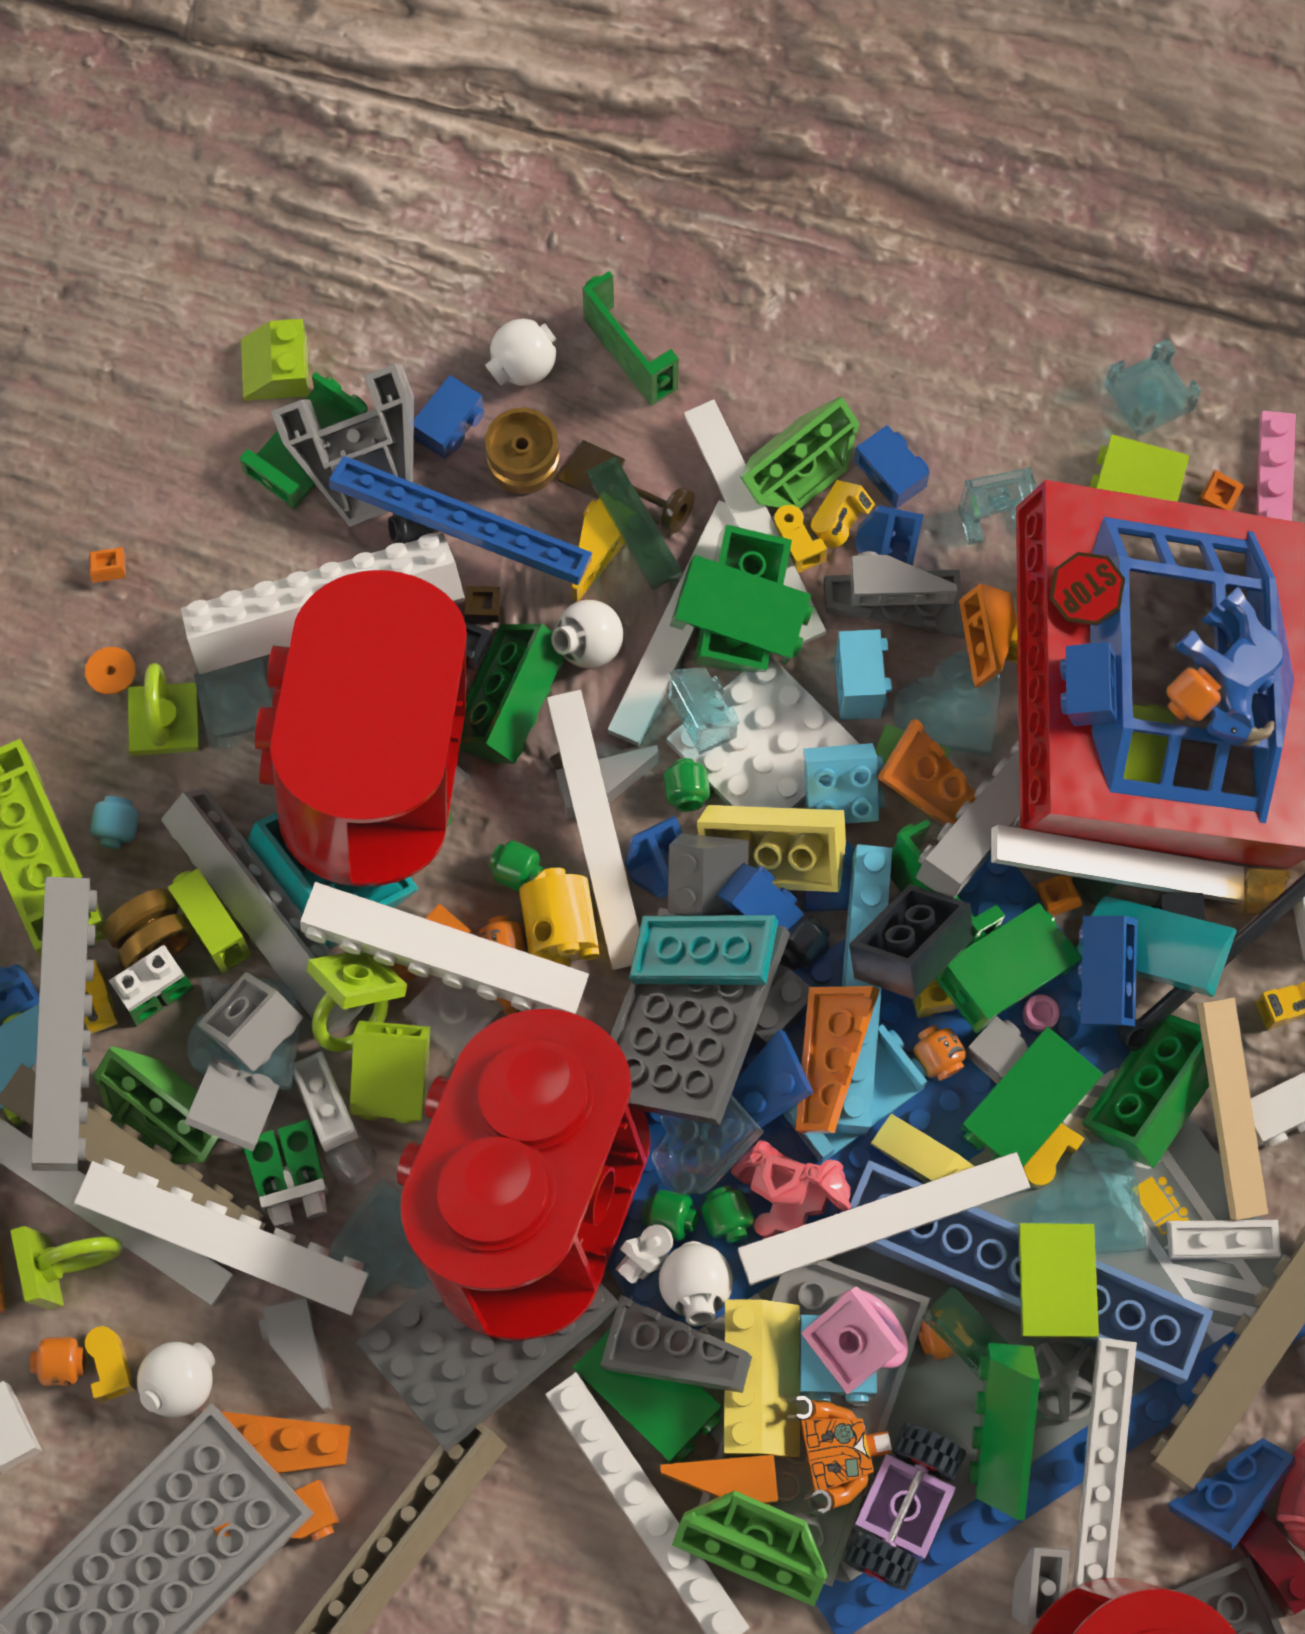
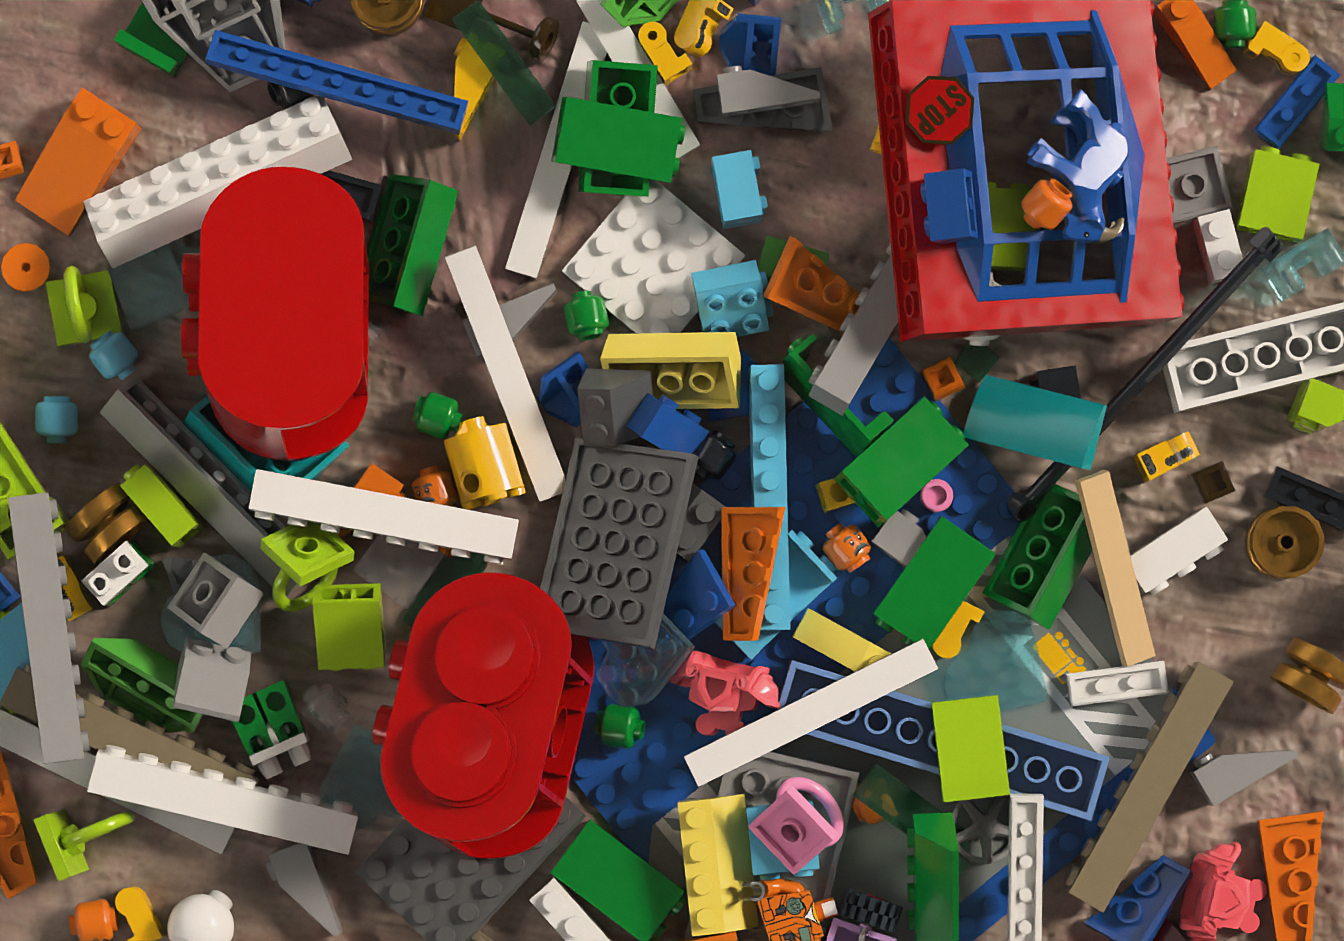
camera: 10 degrees left, 15 degrees up
white tile [289,1051,359,1152] -> none
dark brown tile [464,586,501,623] -> none
white brick [551,600,623,668] -> none
dark grey wing [601,1295,752,1393] -> none
white hips [616,1225,673,1283] -> none
teal tile [629,915,779,985] -> none
white brick [659,1241,733,1326] -> none
clear light blue slope [668,668,740,755] -> none
green head [701,1185,754,1243] -> none
black brick [849,884,974,999] -> none
clear light blue plate [893,651,1001,756] -> none
orange slope [959,583,1017,688] -> none
white tile [991,825,1245,904] -> none
blue brick [1077,916,1138,1026] -> none
clear yellow panel [1242,869,1291,913] -> none
none -> orange slope [15,87,142,237]
none -> medium azure head [89,330,138,380]

